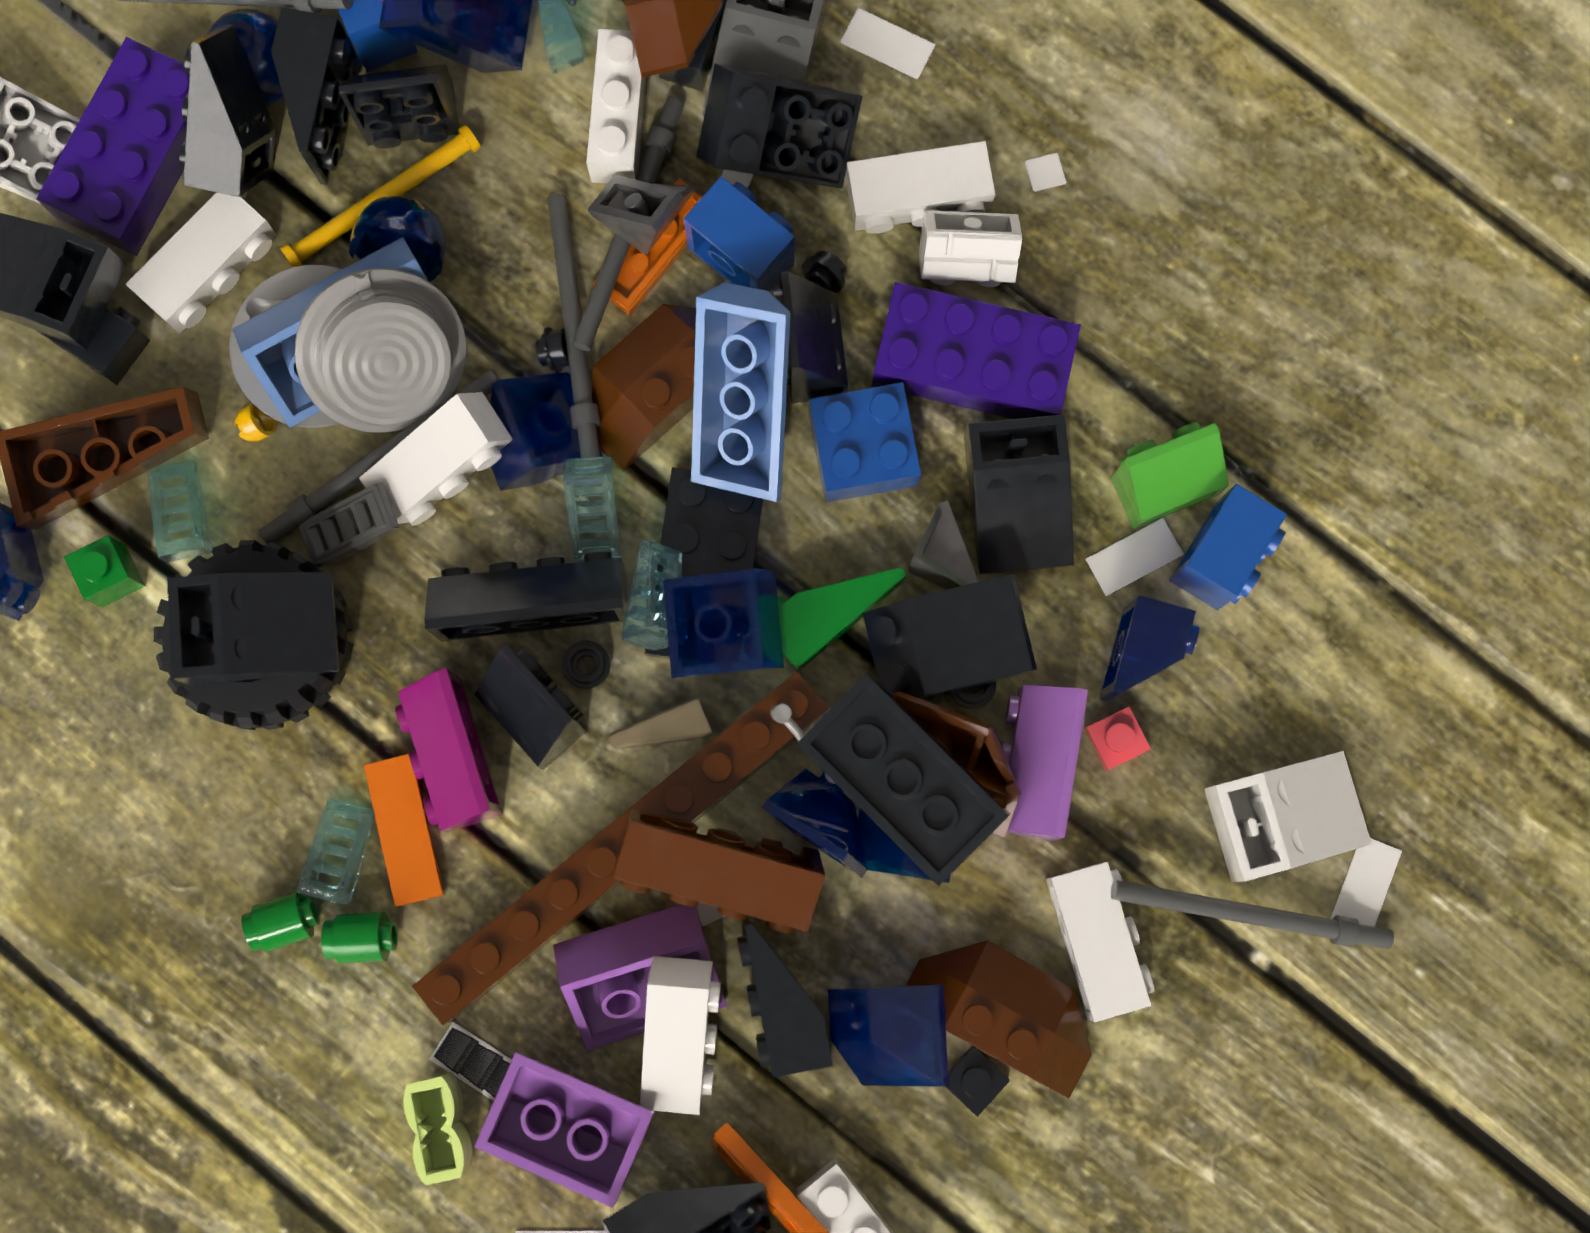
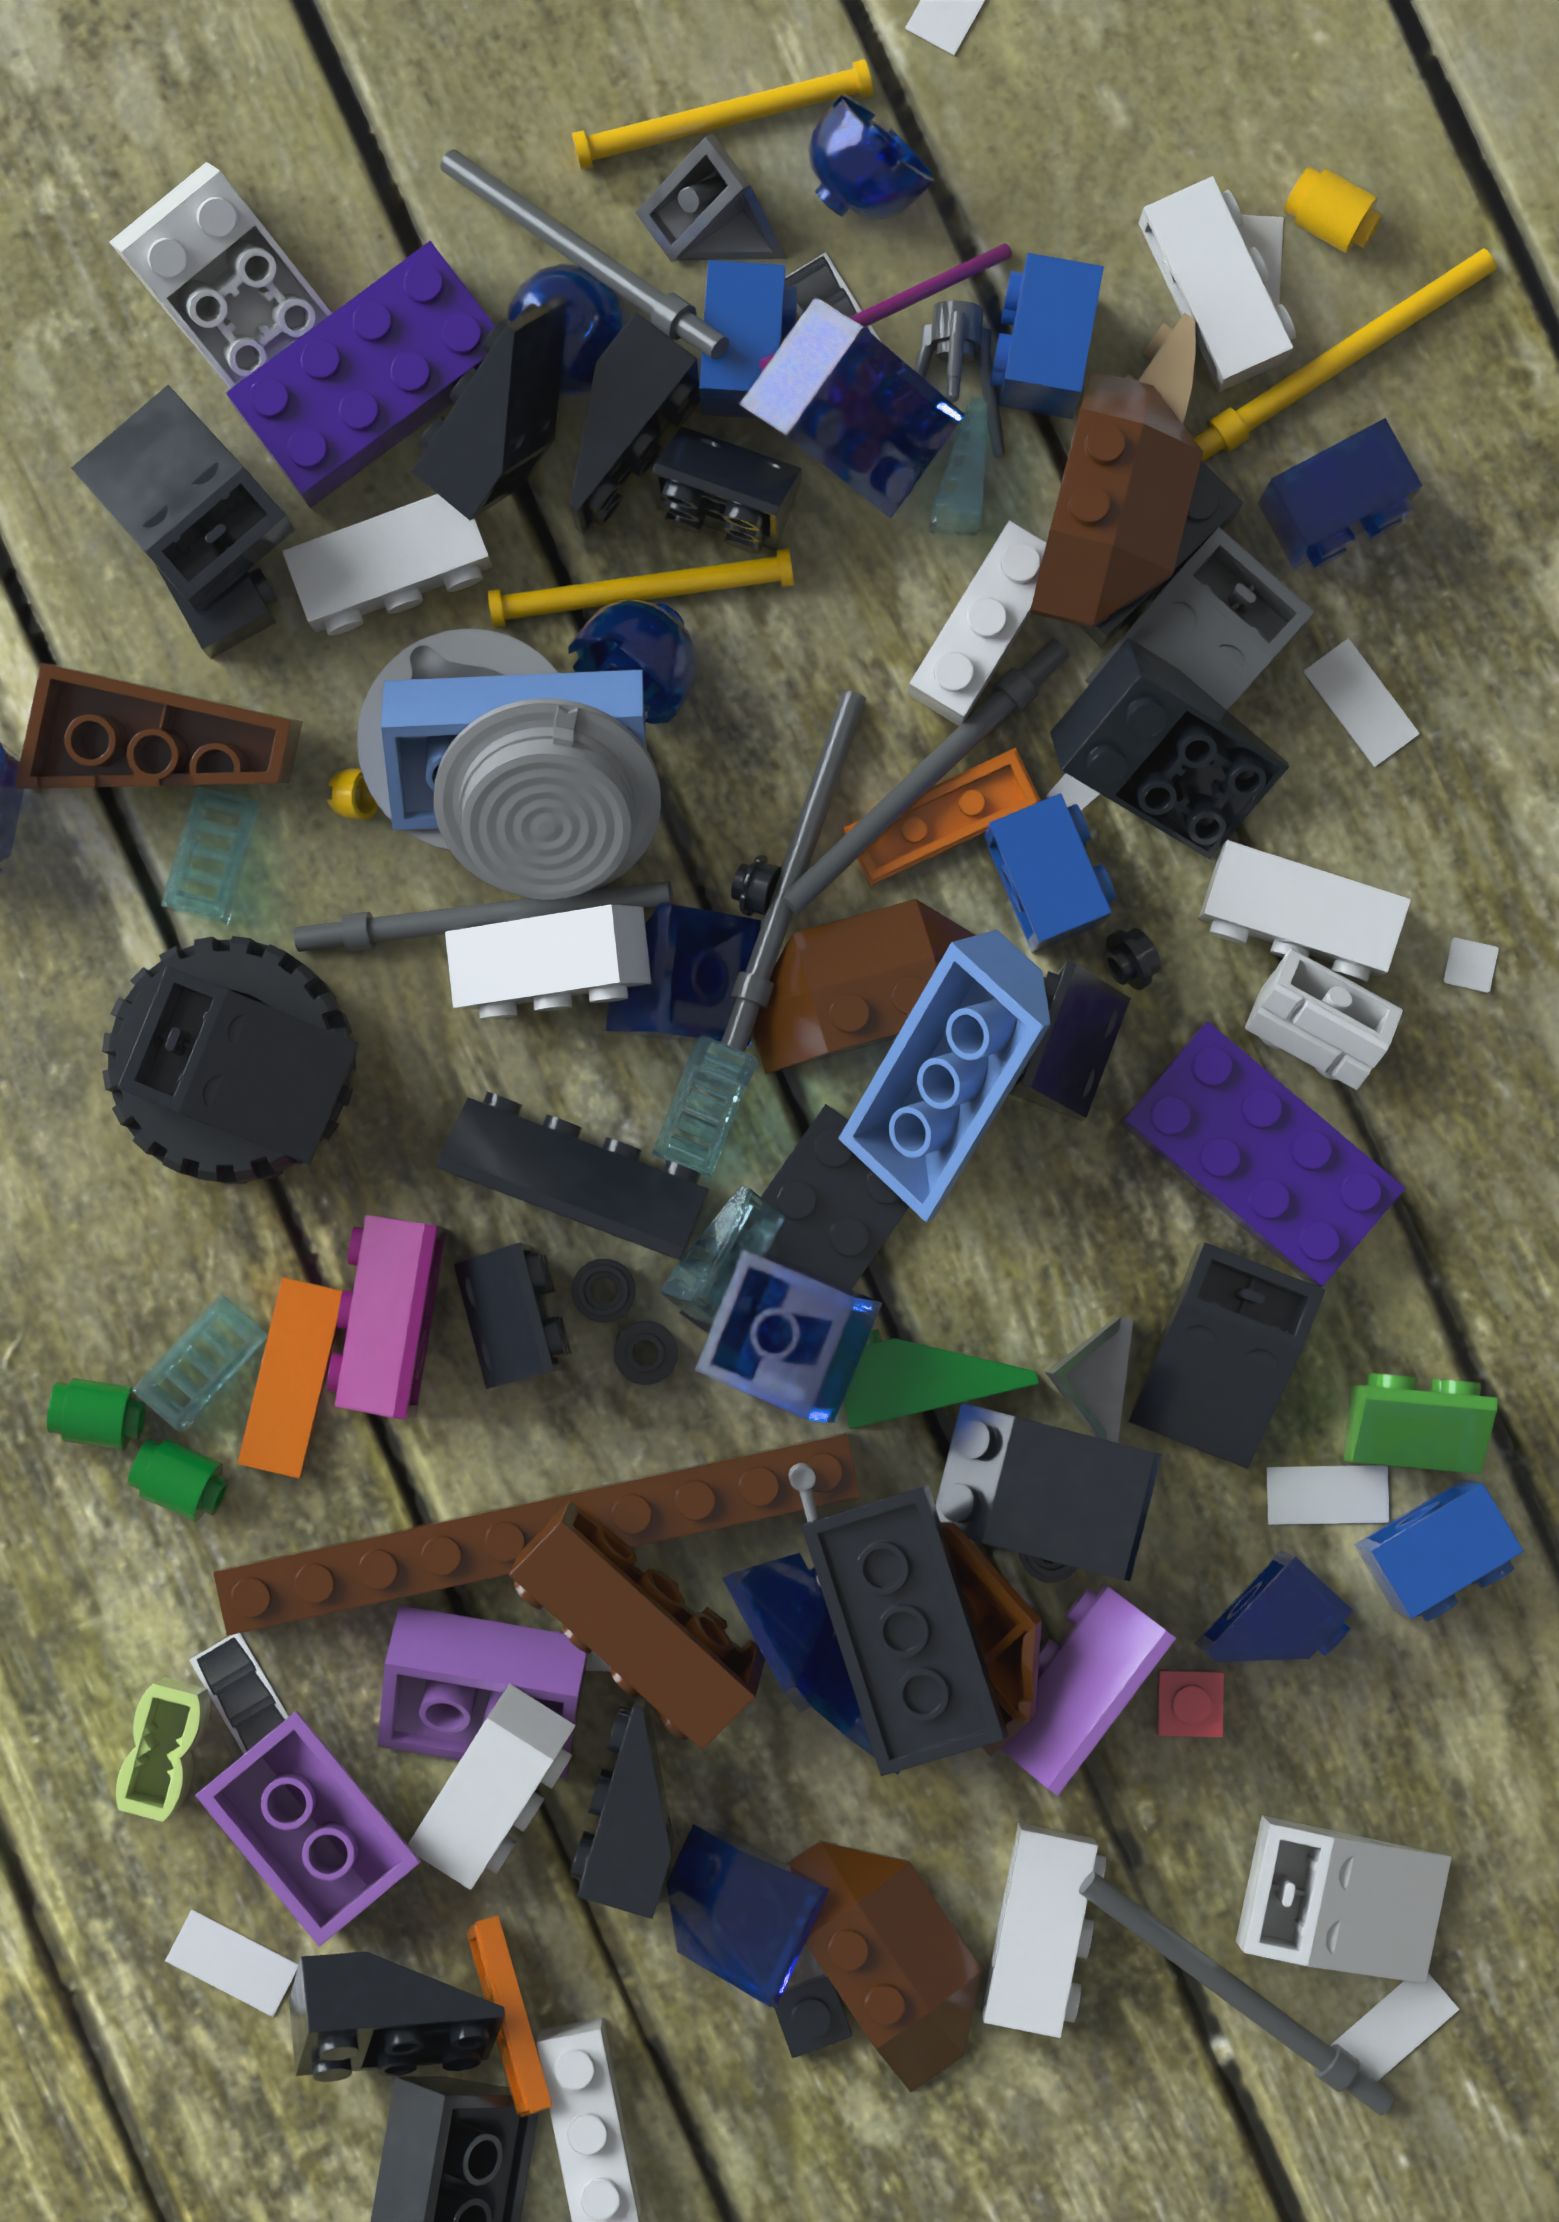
camera: 30 degrees right, 5 degrees up
green brick [64,535,145,608] -> none
dark grey slope [299,483,399,567] -> none
flat silver slope [587,175,699,255] -> none
dark tan slope [608,698,713,749] -> none
blue brick [808,382,921,503] -> none
none -> black plate [614,1321,678,1385]

